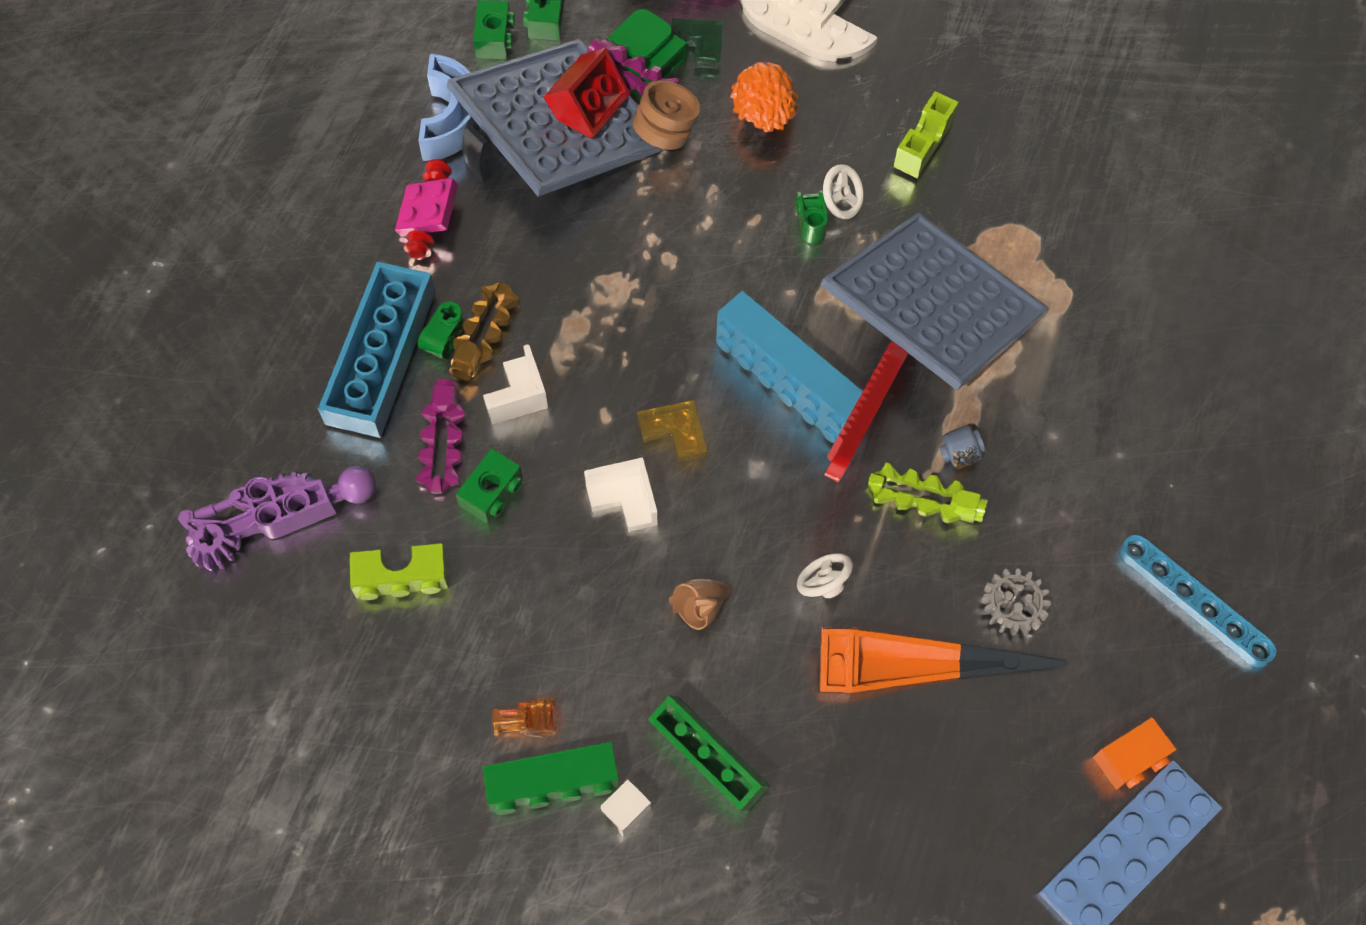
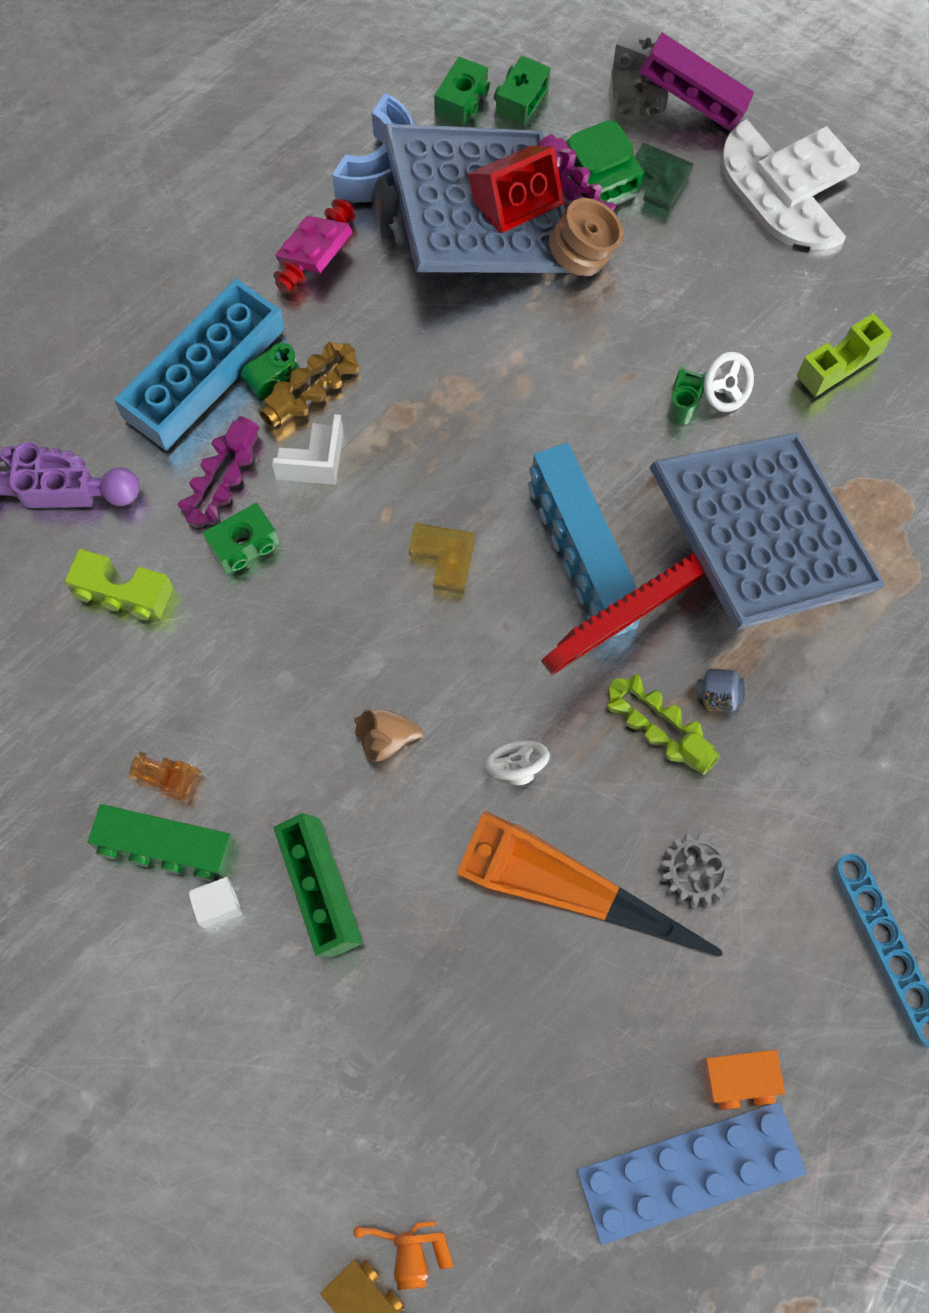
camera: 25 degrees right, 5 degrees up
white panel [584,457,658,532] -> none
orange hair [730,62,799,132] -> none

